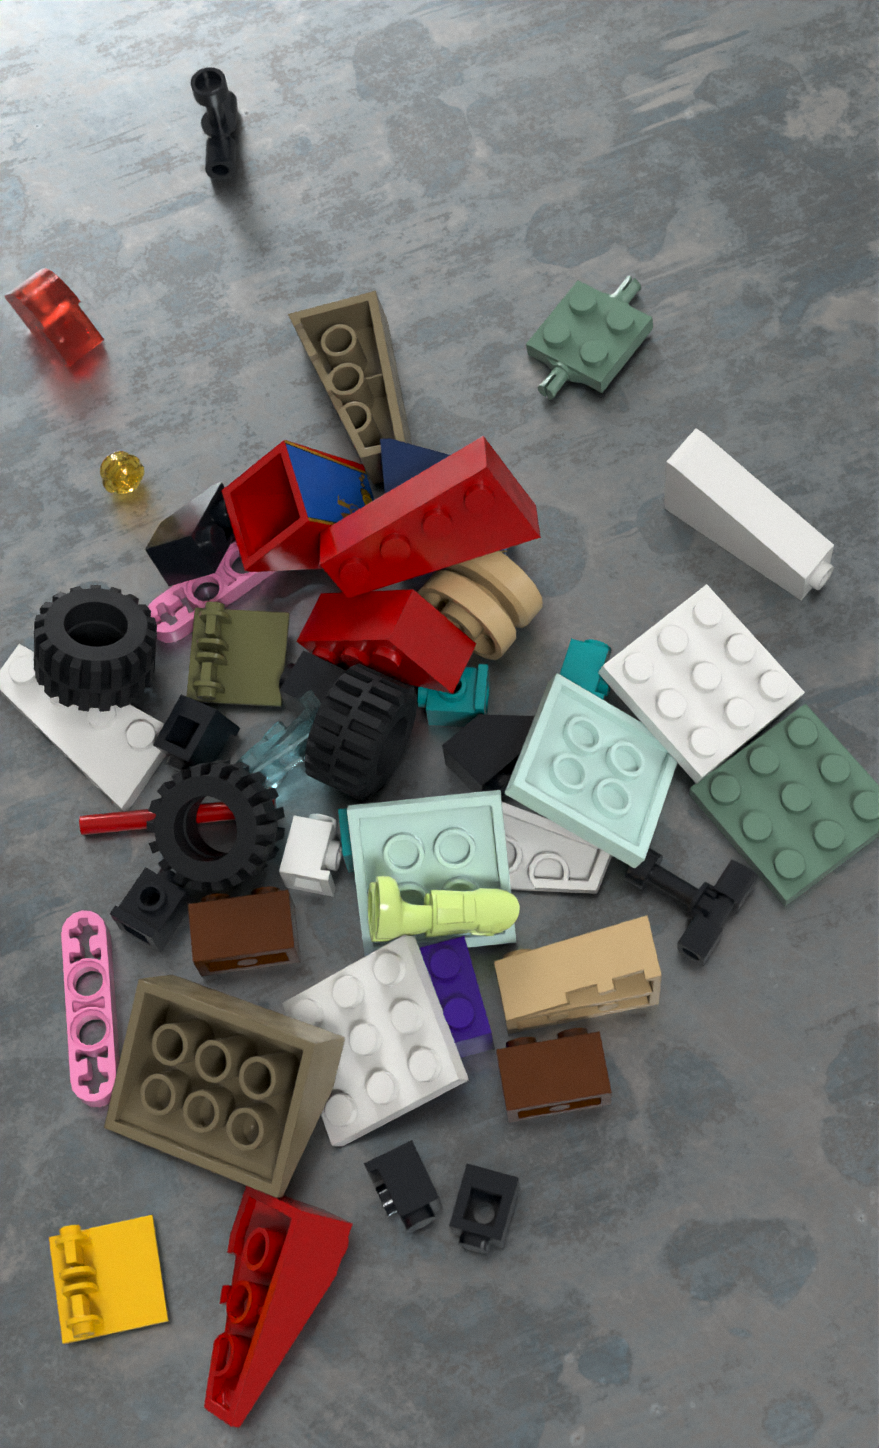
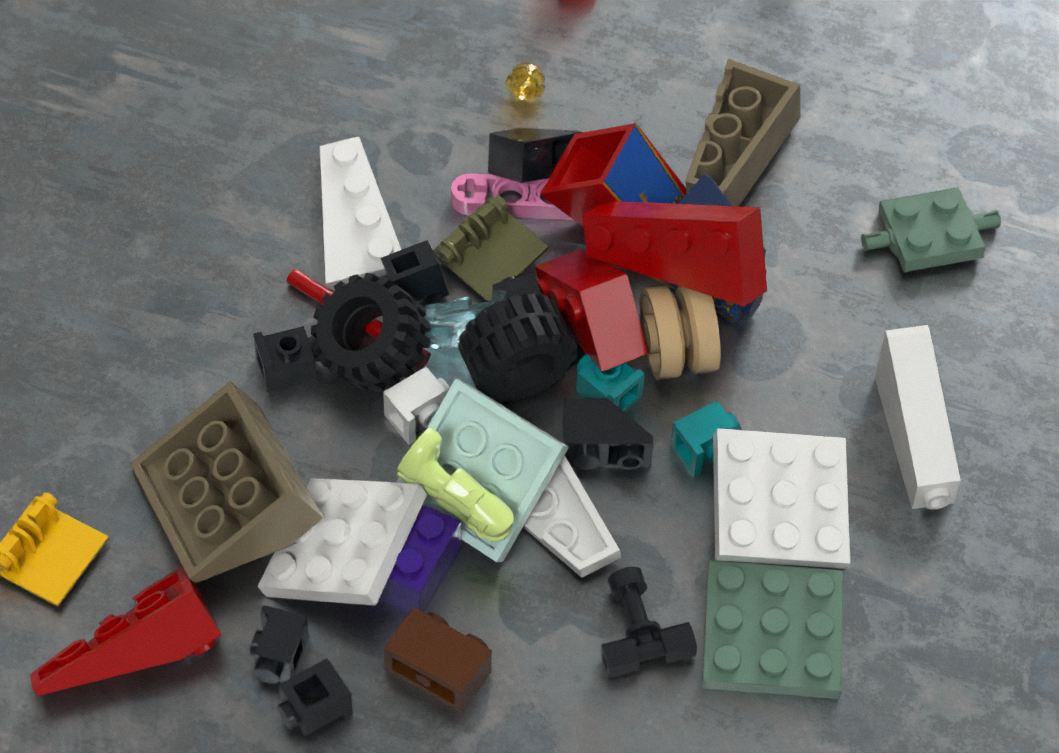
camera: 30 degrees right, 10 degrees down
black tyre [34,585,157,712] -> none
bright pink beam [61,910,120,1107] -> none
reddish brown brick [188,886,301,977] -> none
tan wedge [494,915,662,1034] -> none
light aqua plate [504,673,677,868] -> none

